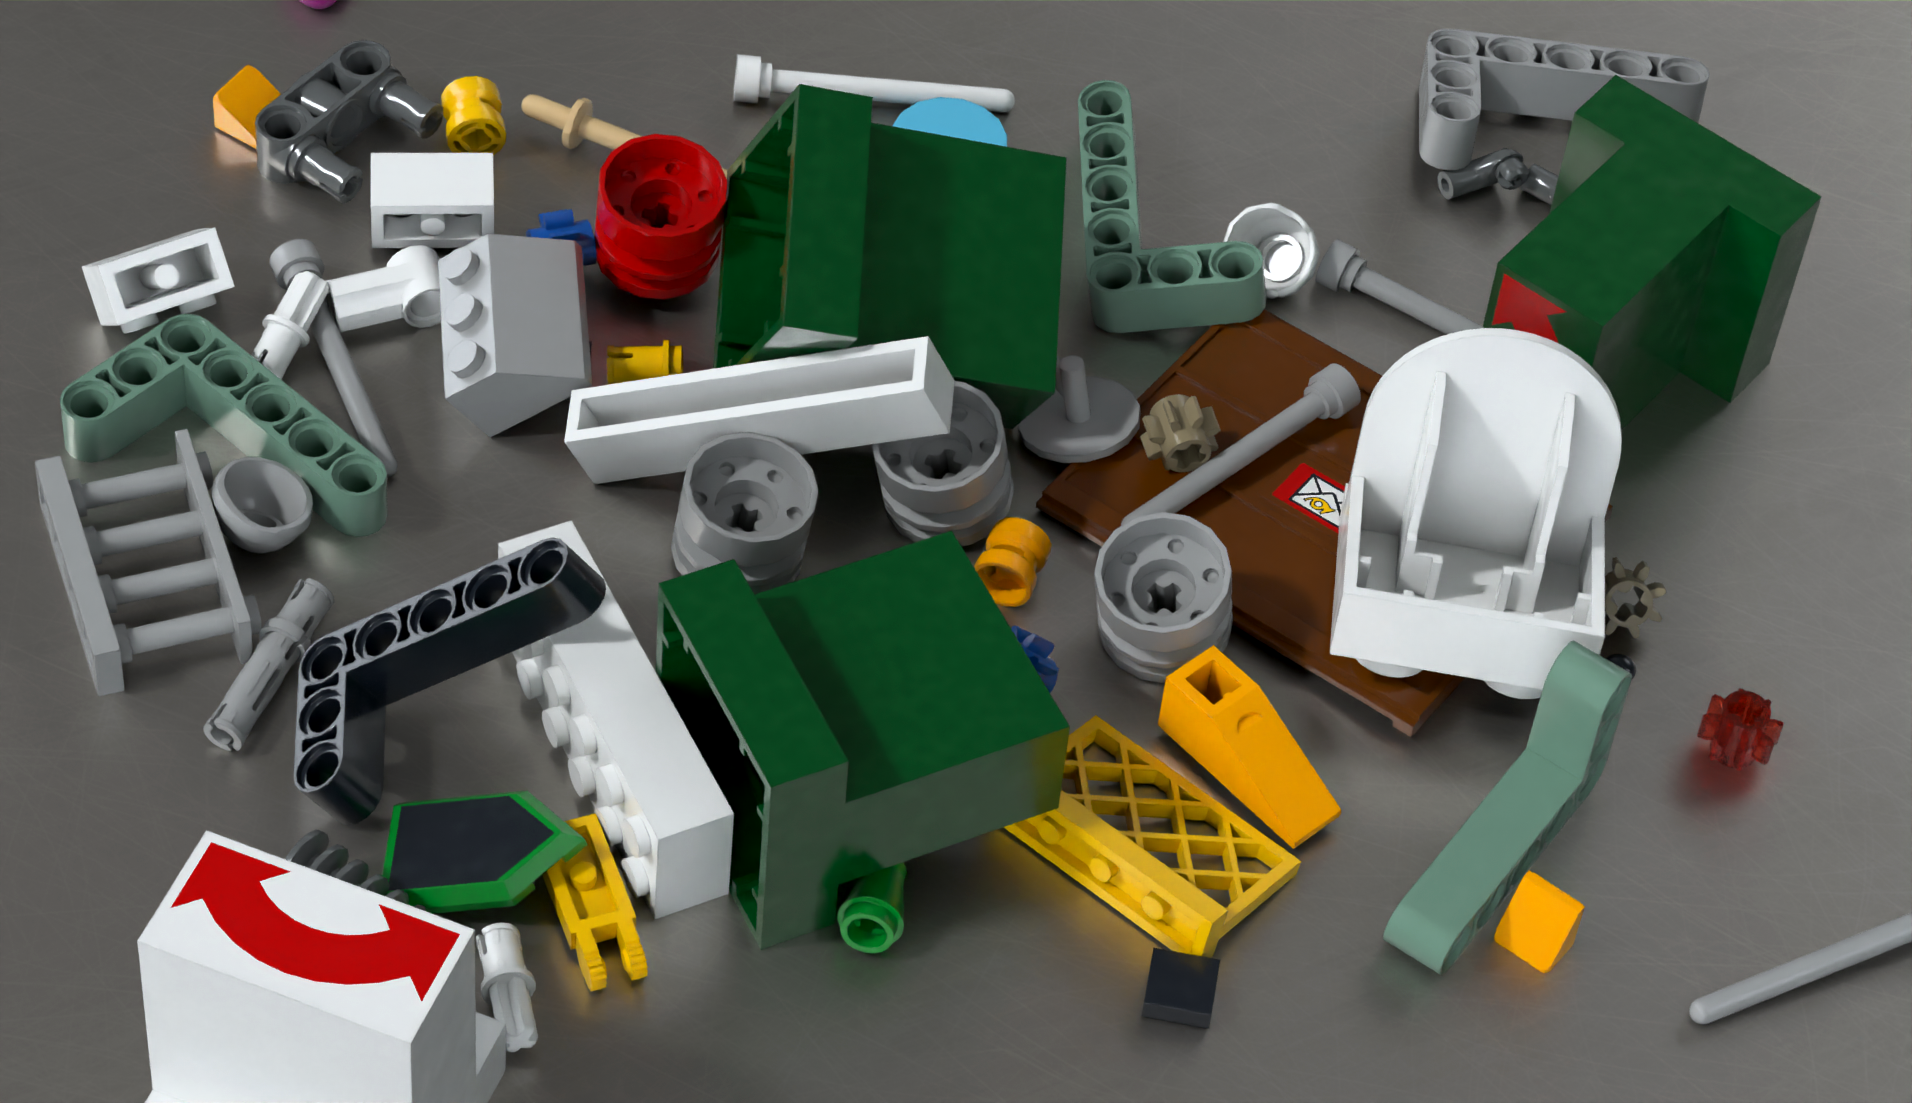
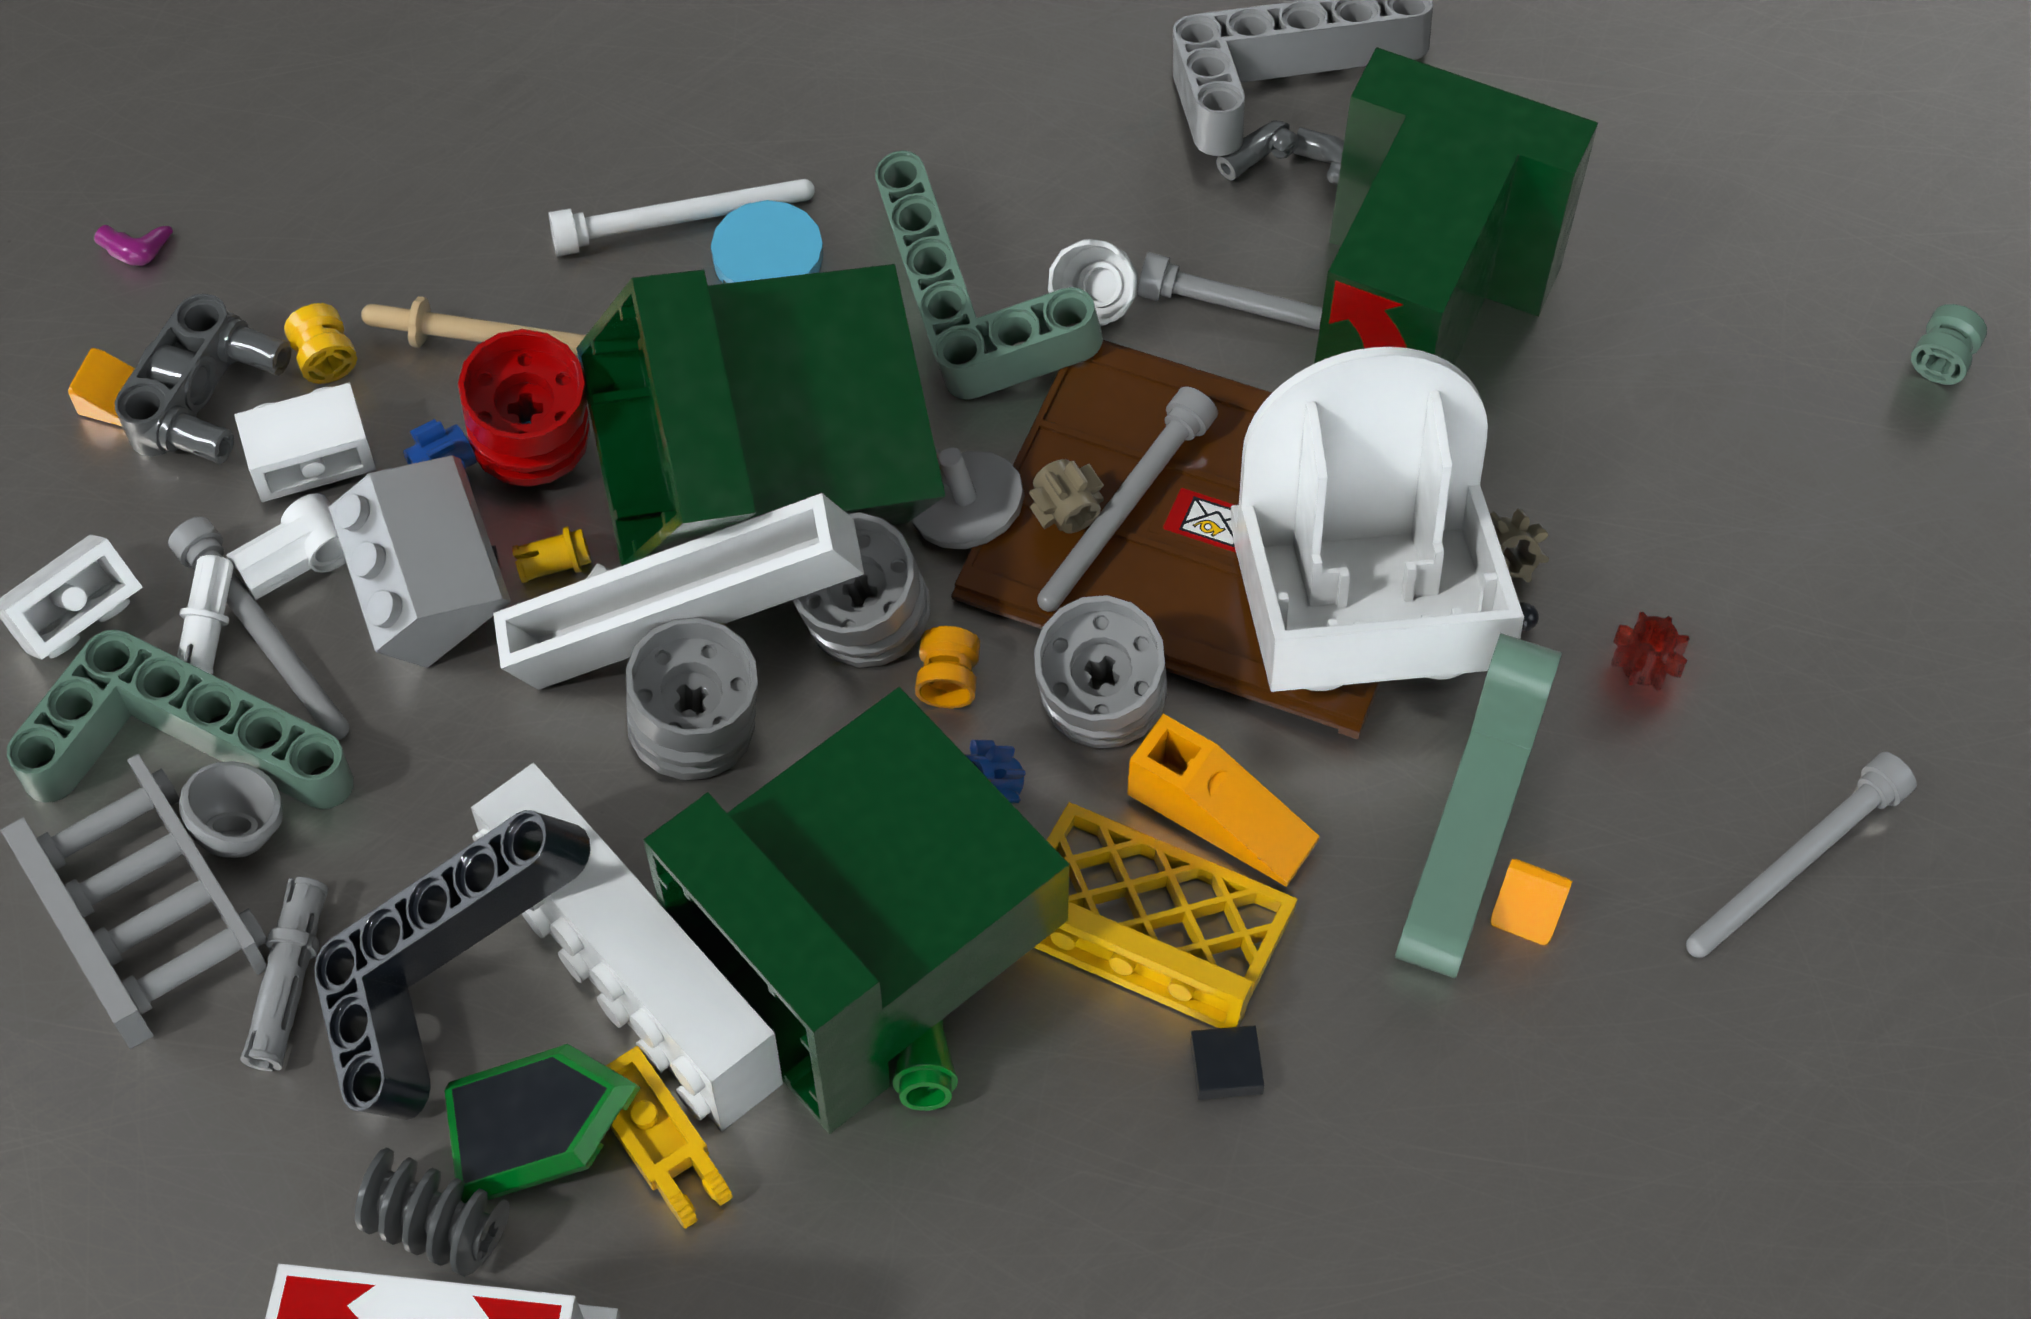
camera: 10 degrees left, 10 degrees up
white axle [476,922,538,1052] -> none

